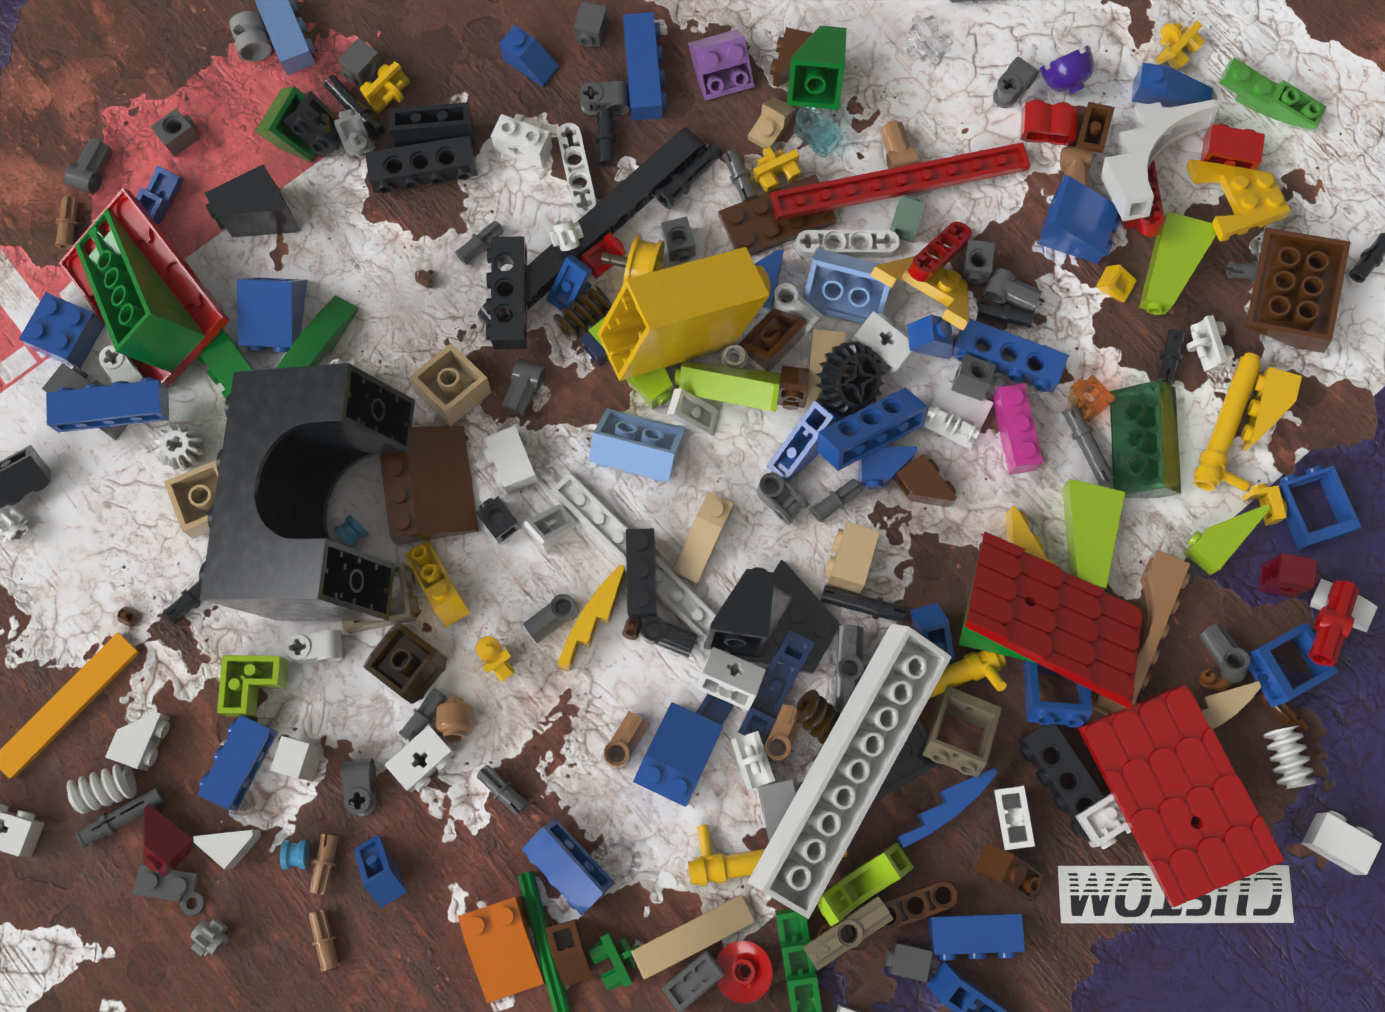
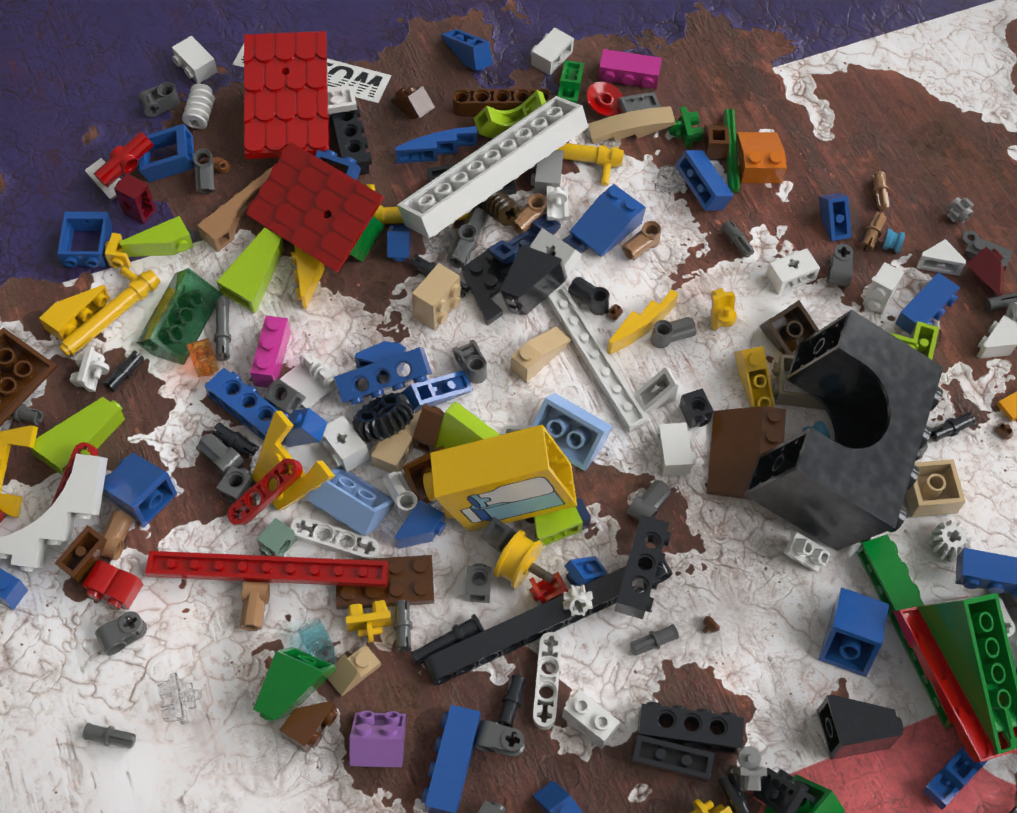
camera: 165 degrees left, 15 degrees down
green slope [276,295,359,369] -> none
dark grey axle [399,689,447,742] -> none
tan brick [409,343,491,427] -> none
medium nougat head [435,697,473,742] -> none
dark brown piece [553,286,612,341] -> none
black brick [626,528,658,619] -> none
dark tan piece [803,897,893,971] -> none
dark grey axle [810,479,863,523] -> none
dark grey brick [885,942,932,982] -> none
reddish brown slope [893,454,957,507] -> none
dark tan window [922,686,1002,778] -> none
blue brick [928,913,1025,960] -> none
white brick [994,785,1035,850] -> none
dark purple cylinder [1039,45,1095,94] -> none
yellow slope [1096,265,1137,302] -> none
tan slope [1196,681,1261,729] -> none
none -> dark grey piece [137,82,180,117]

